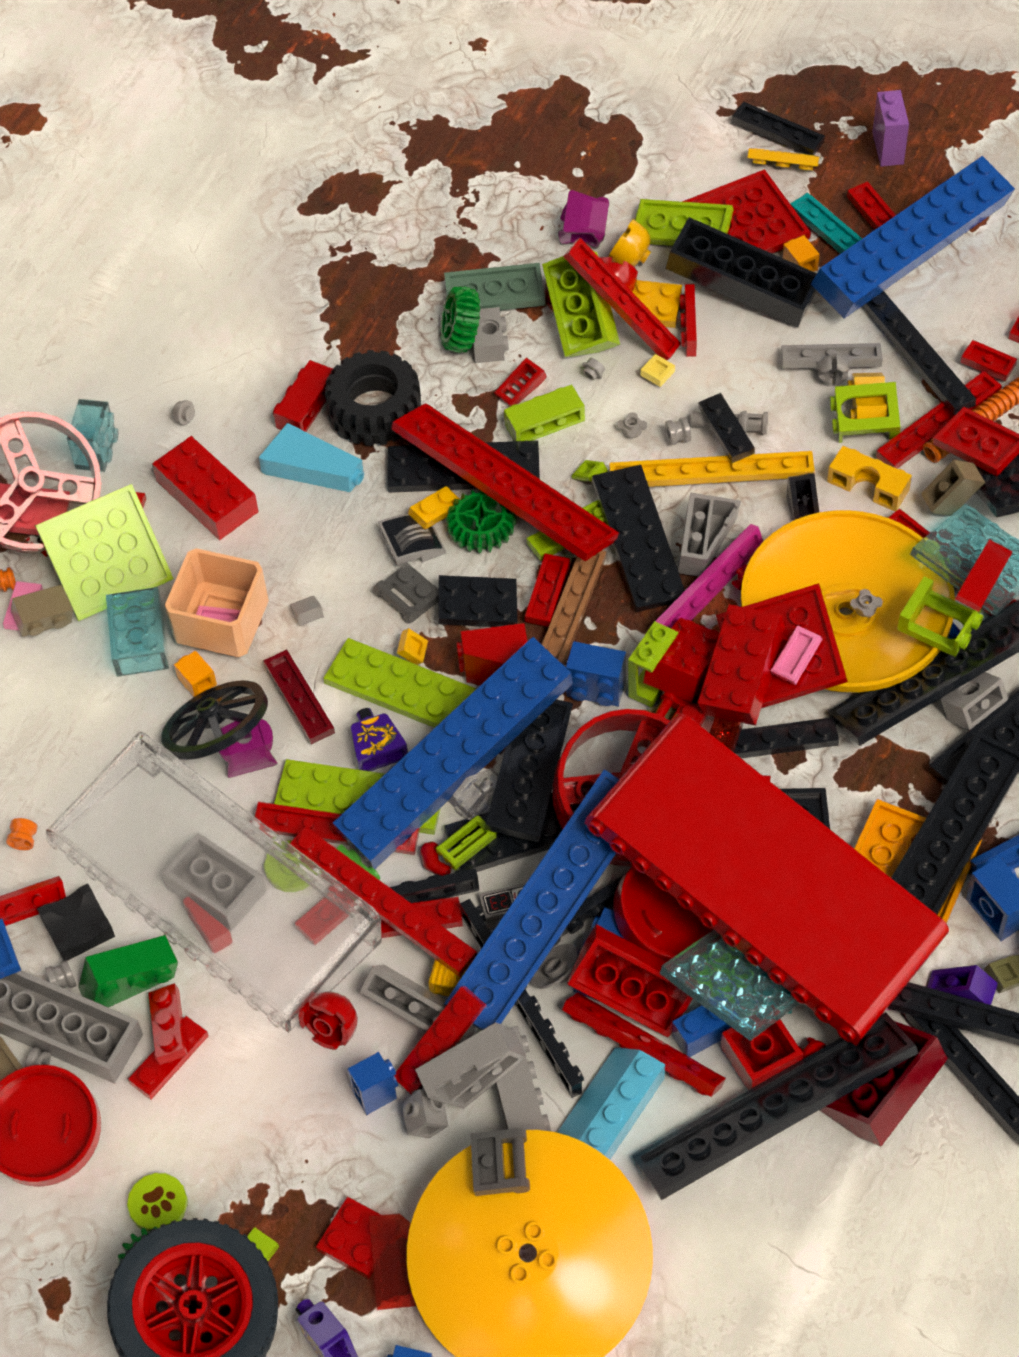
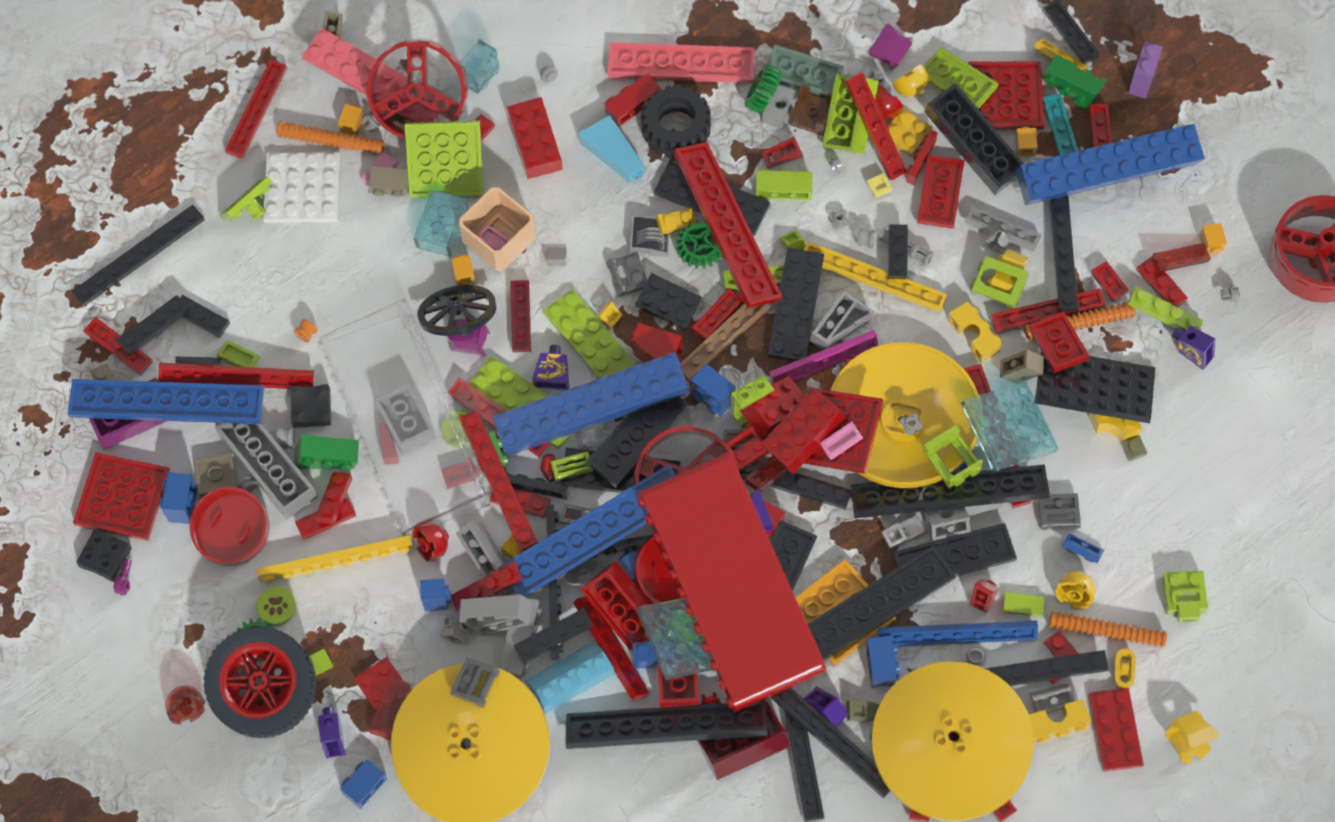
camera: 25 degrees right, 10 degrees up
black slope [786,472,819,521] -> none
red slope [955,539,1013,612] -> none
none -> yellow plate [256,535,414,583]
none -> black plate [514,608,593,664]
none -> coral plate [608,42,755,83]
none -> reddish brown panel [789,84,832,136]
none -> light grey slope [881,515,927,549]
none -> red plate [917,154,965,229]
none -> green wedge [1040,55,1107,109]

